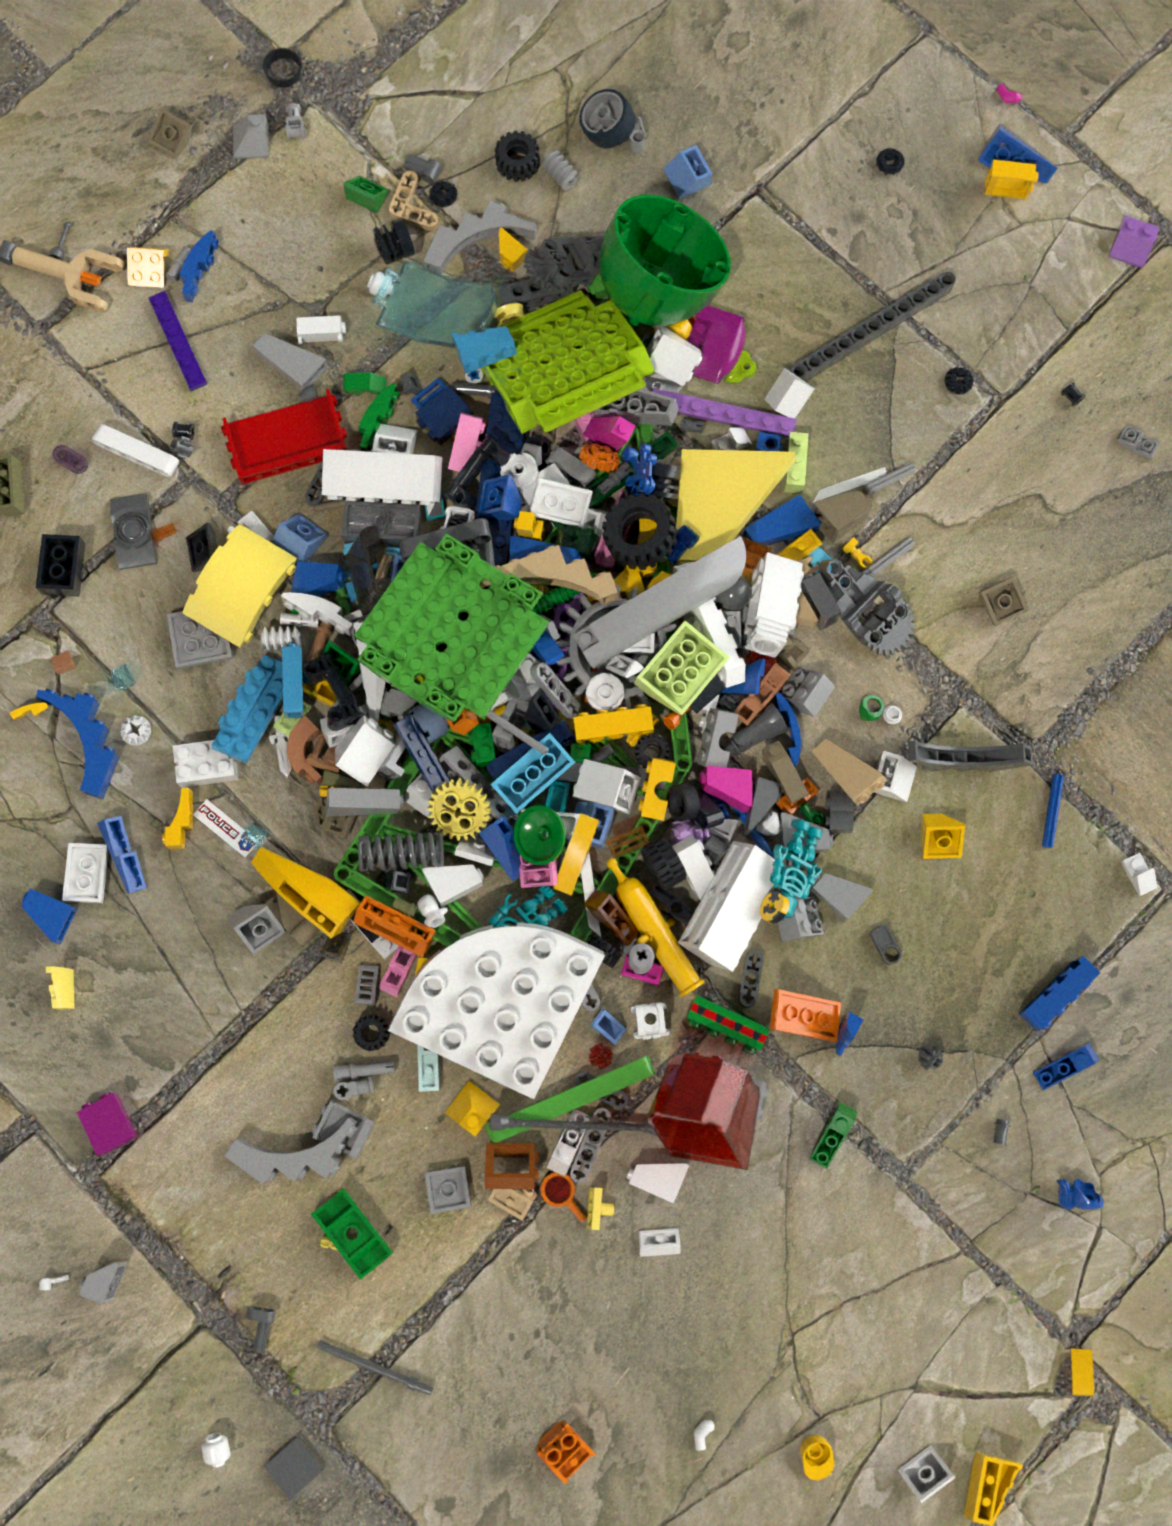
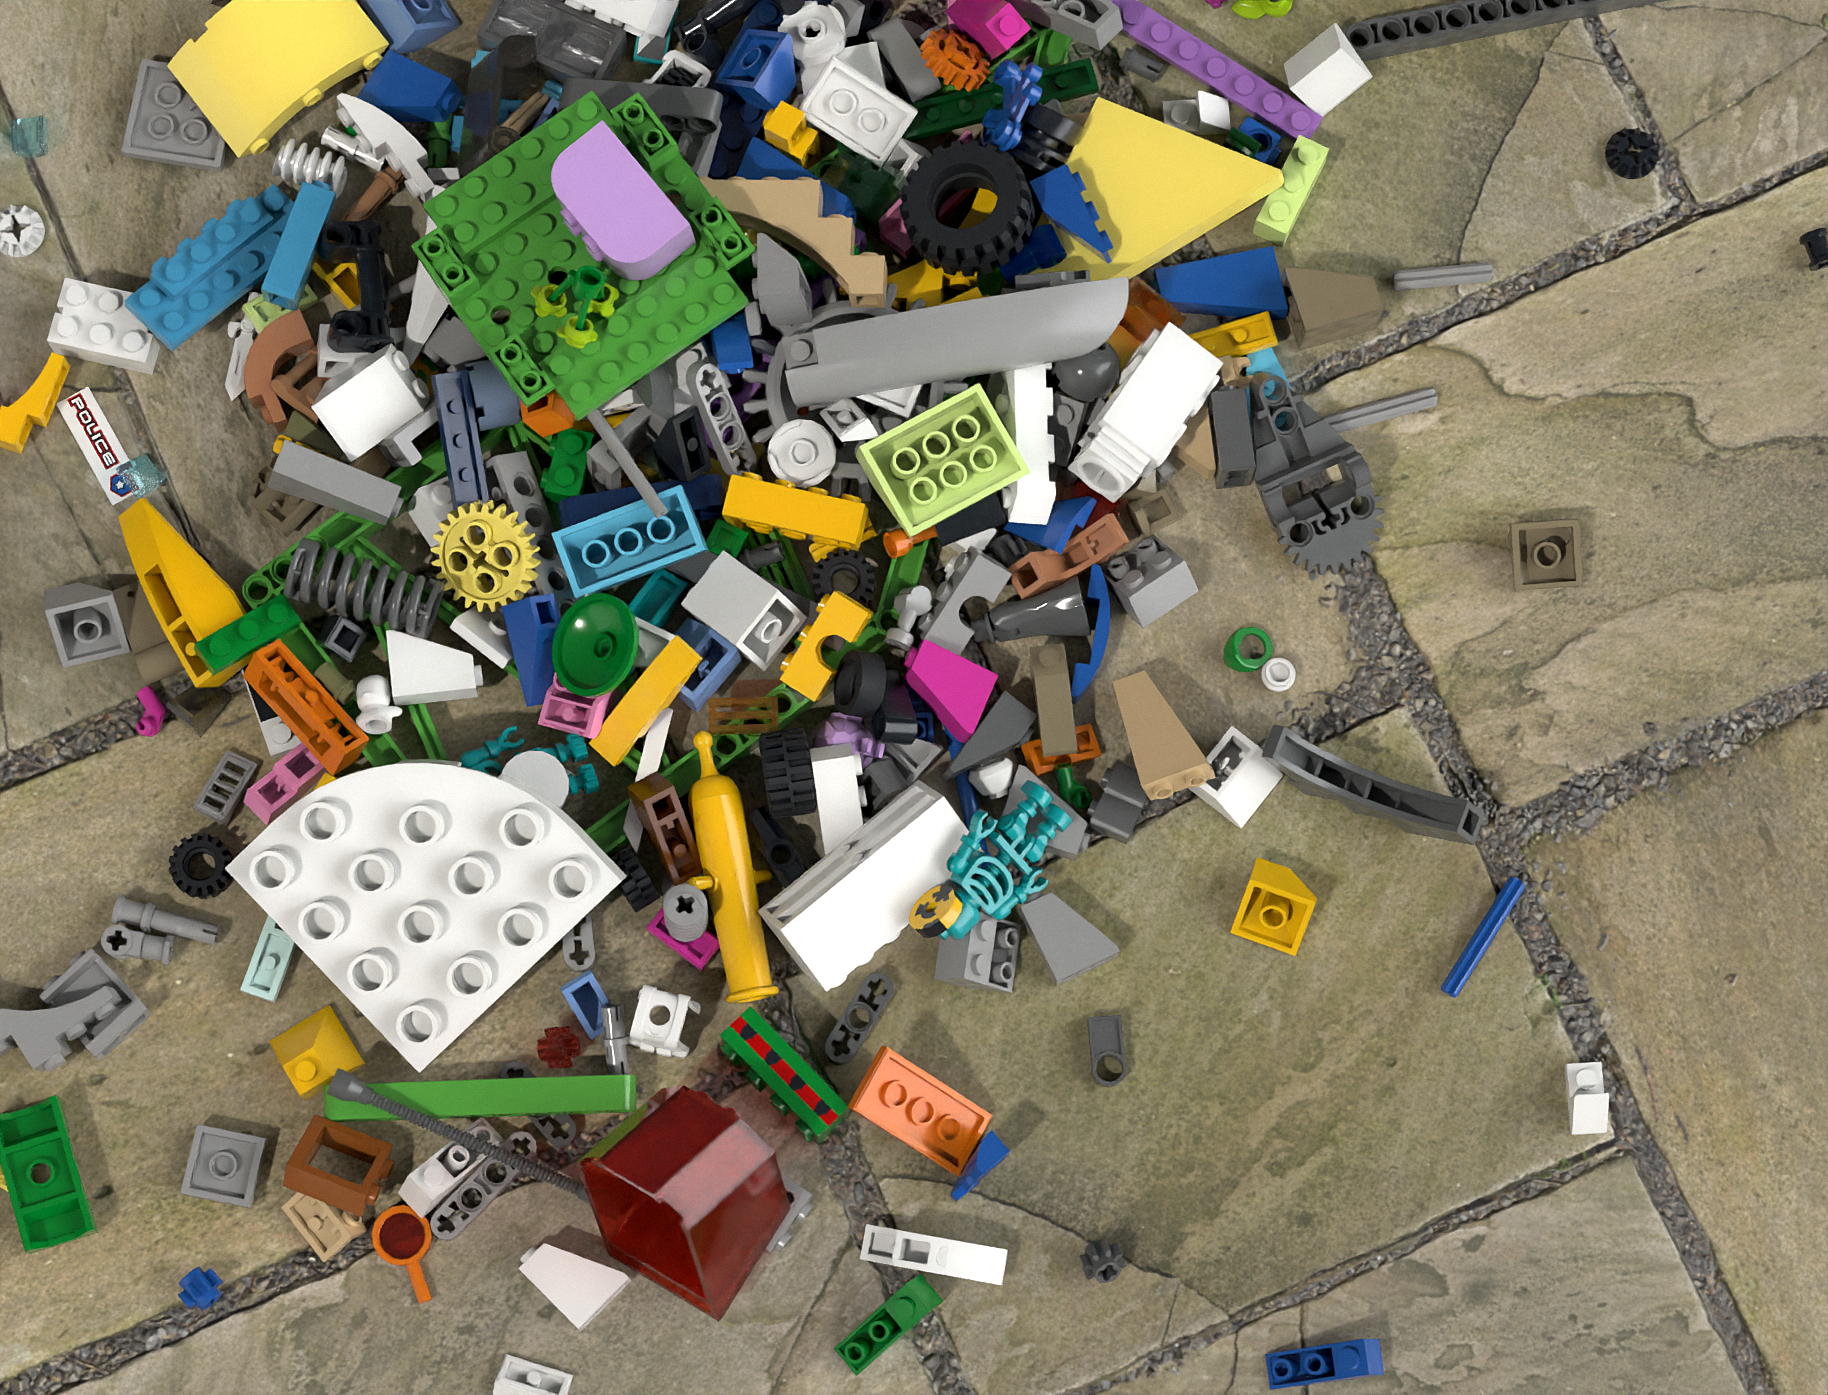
camera: 20 degrees right, 0 degrees up
green slope [322,640,361,686] -> none
light yellow tile [586,1187,614,1230] -> none
dark grey pin [597,462,633,496] -> none
white sticker [813,467,886,503] -> none
yellow piece [842,537,872,570] -> none
blue wedge [1019,956,1100,1031] -> none
none -> dark pink arm [136,685,166,737]
none -> blue gear [178,1267,223,1311]
none -> green plate [194,594,301,676]
none -> white tile [501,751,569,808]
none -> plant [531,265,619,349]
none -> lavender brick [551,120,696,280]
none -> light grey pin [600,1004,629,1075]
none -> light grey slope [752,233,812,326]
none -> white slope [860,1224,1008,1285]
none -> light grey leg [884,585,932,651]
none -> dark grey wing [1015,270,1091,291]
none -> blue slope [1030,164,1113,263]
none -> dark green plate [1223,127,1262,158]

